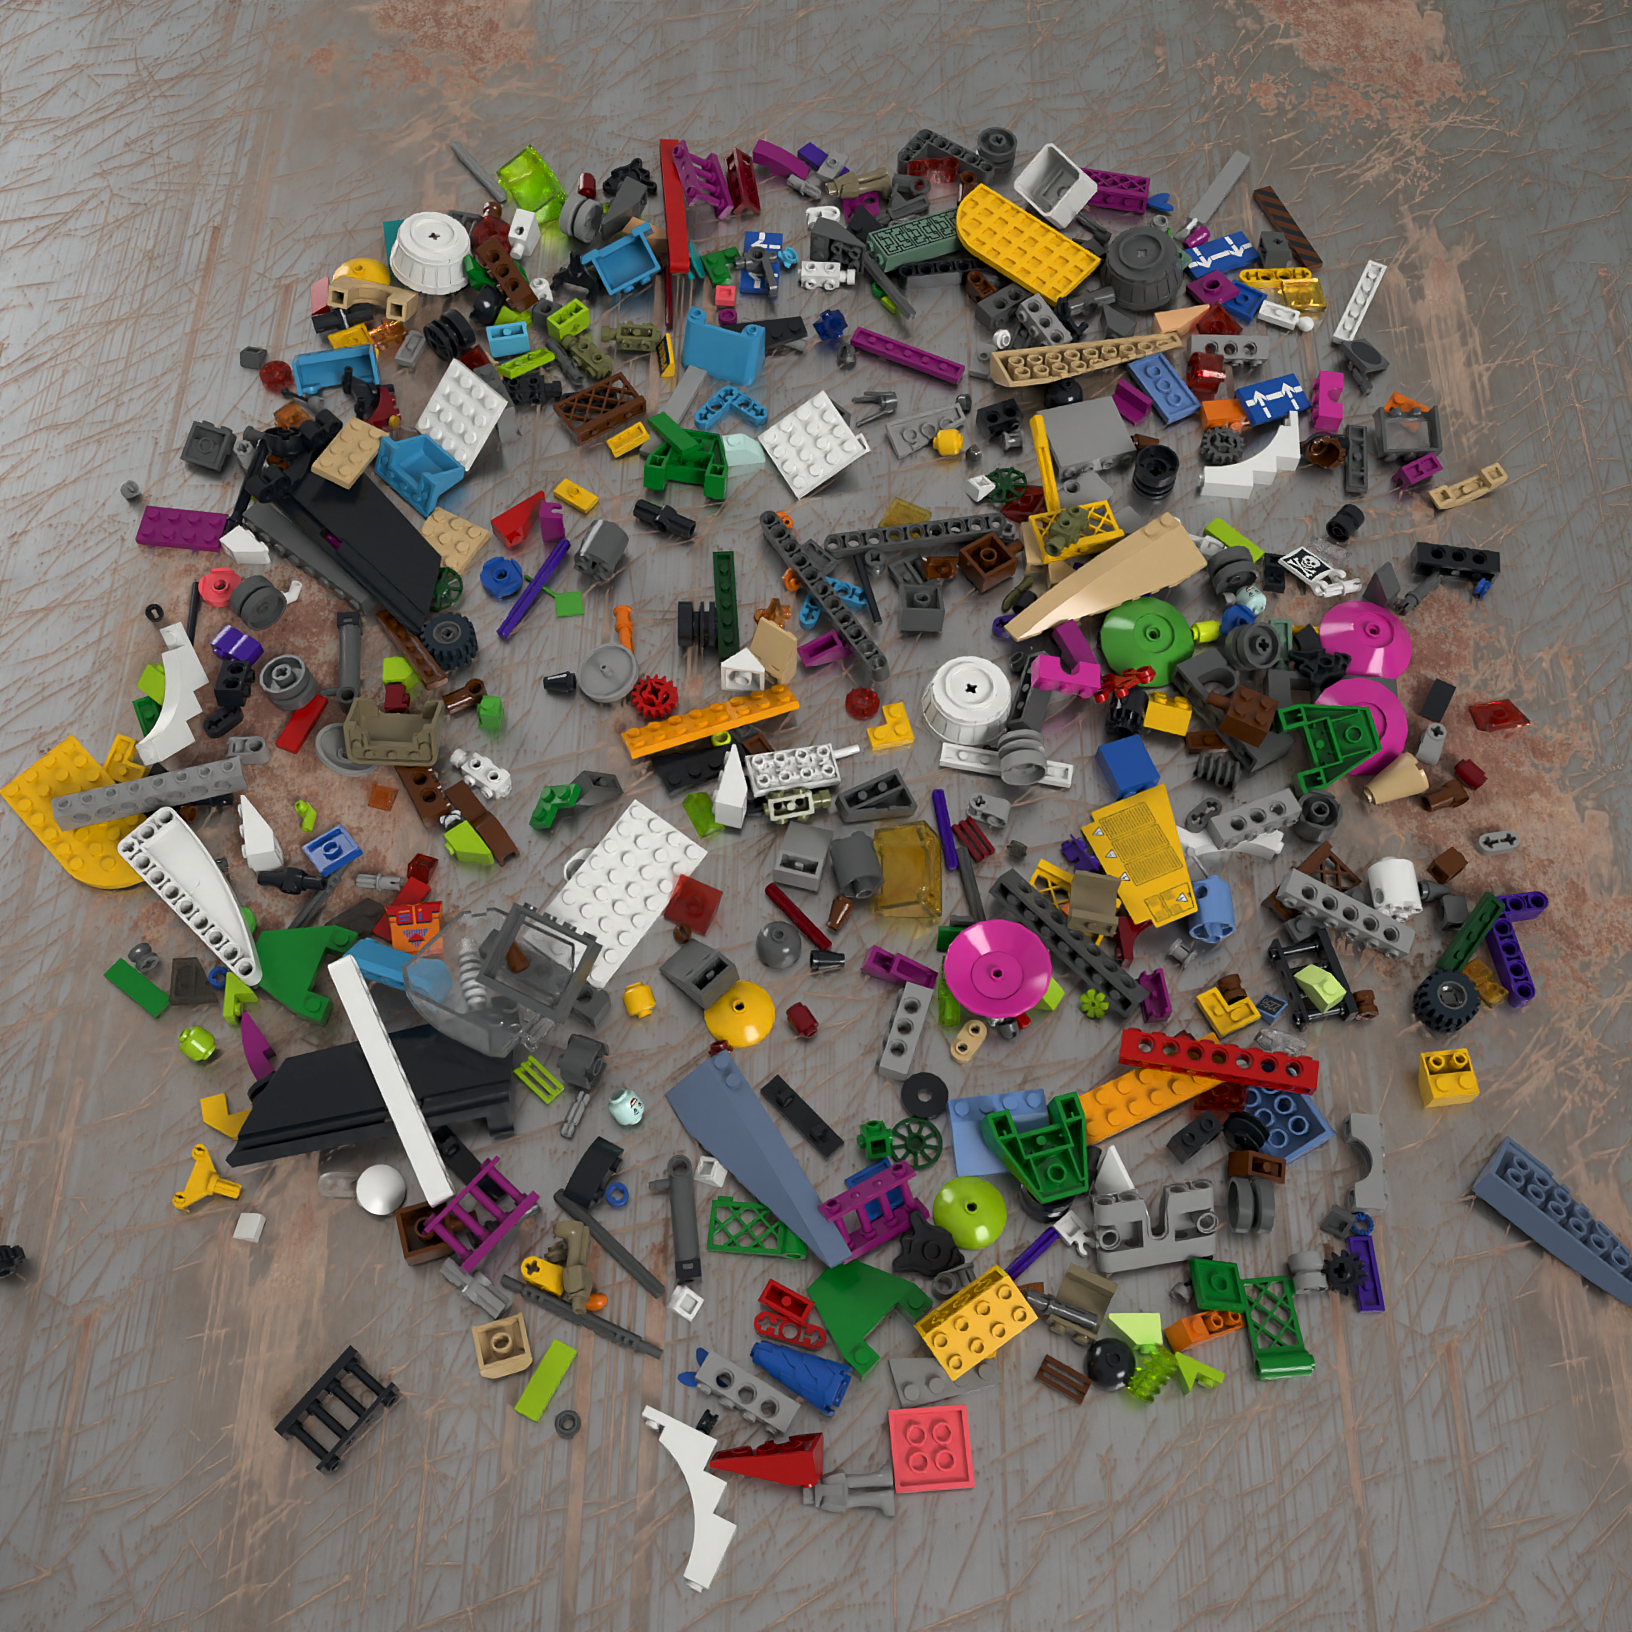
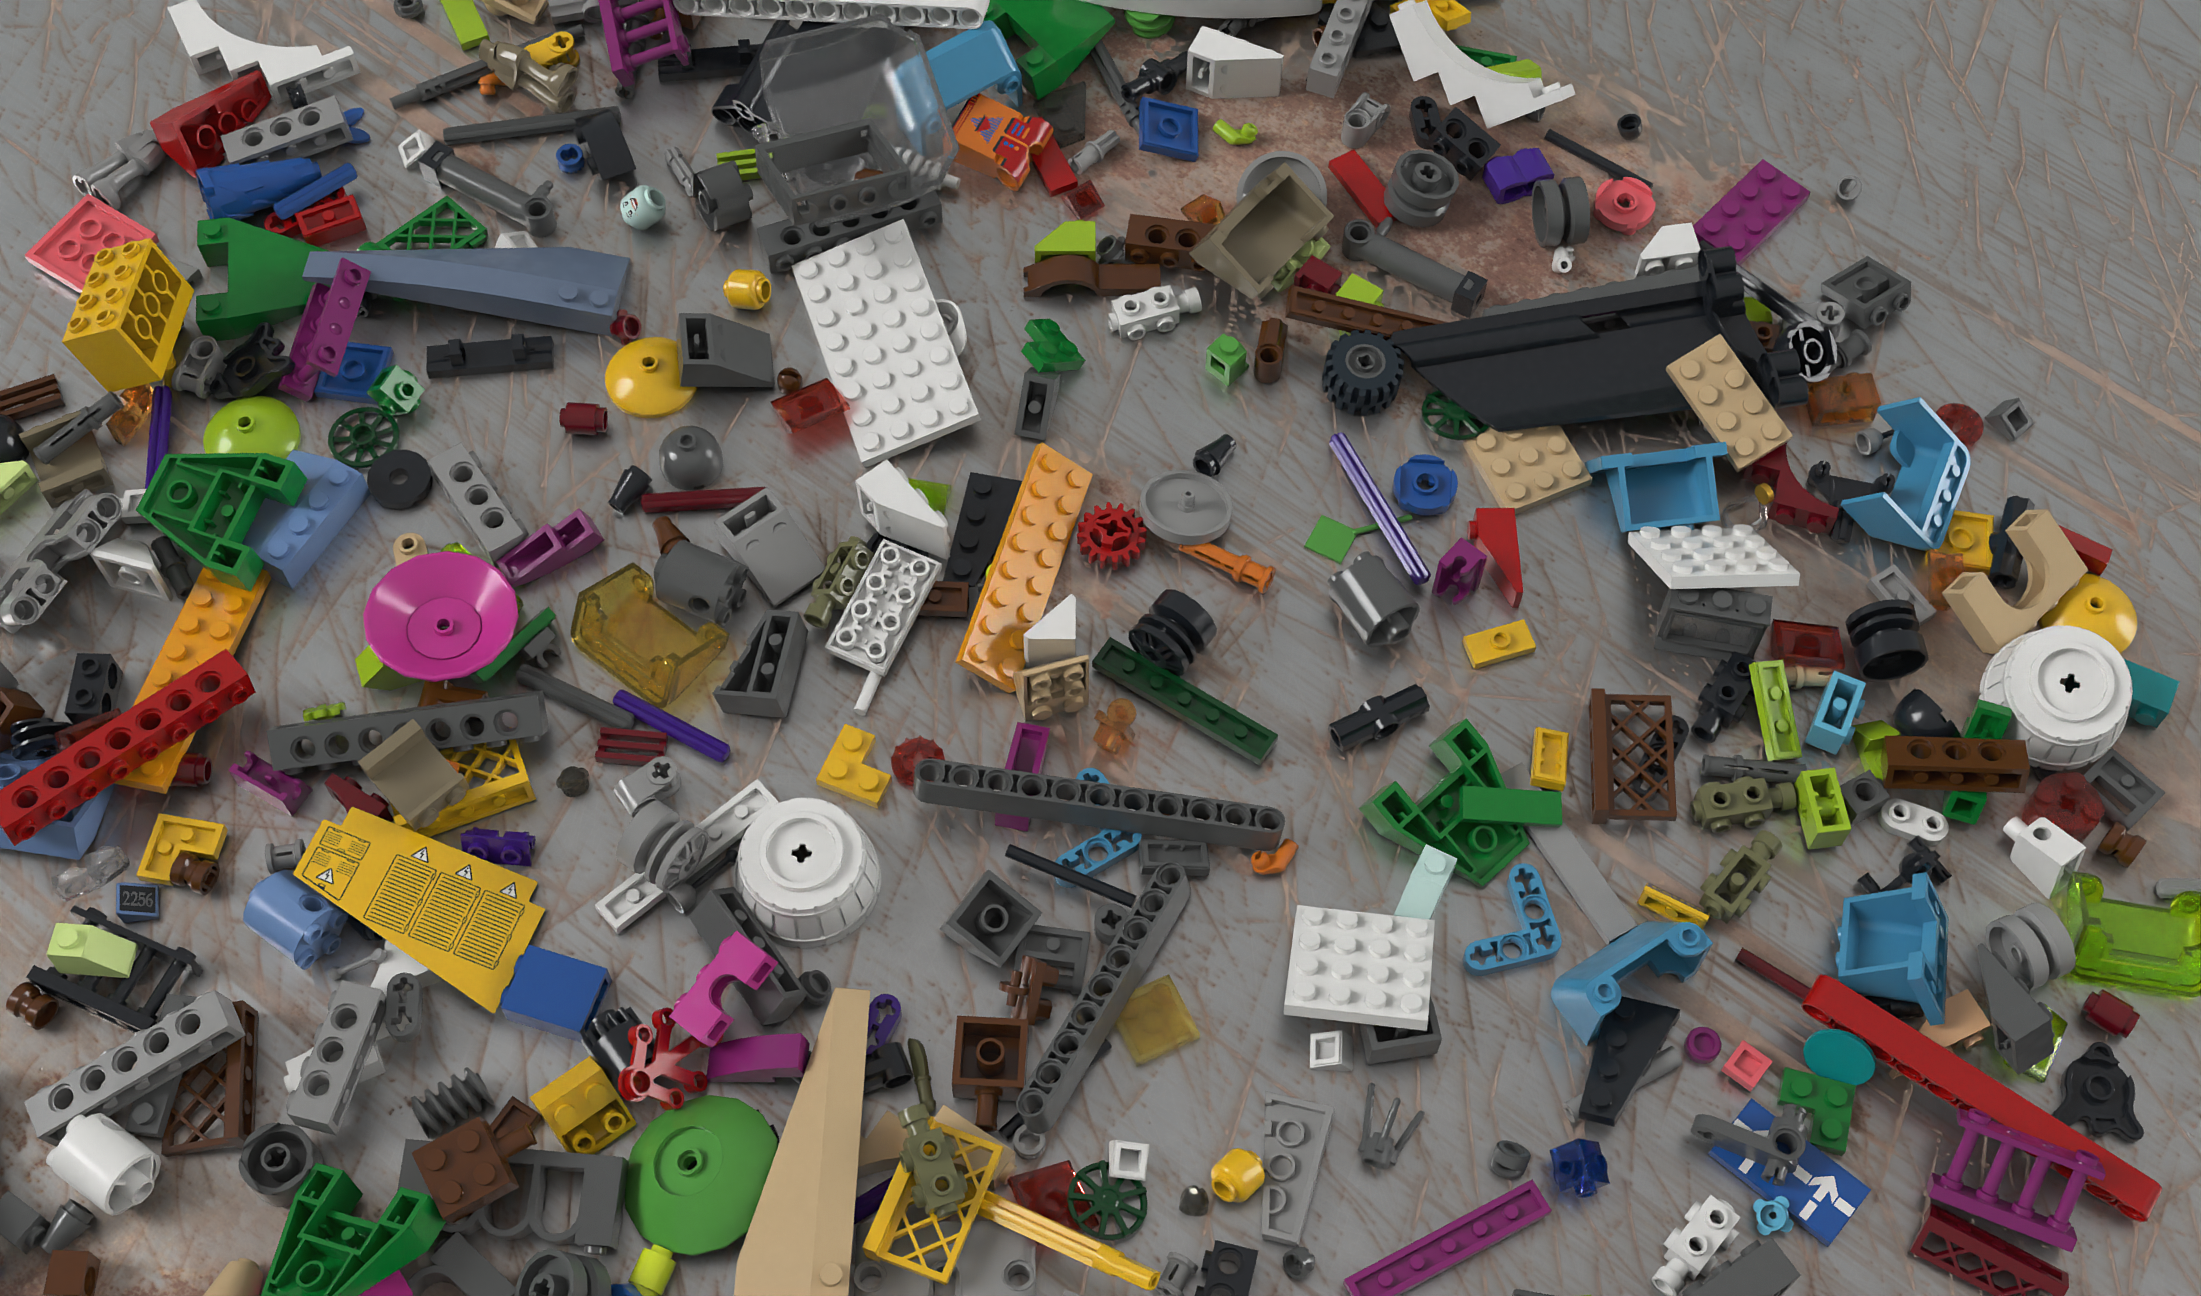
camera: 130 degrees right, 0 degrees up
none -> blue axle [273,163,358,220]

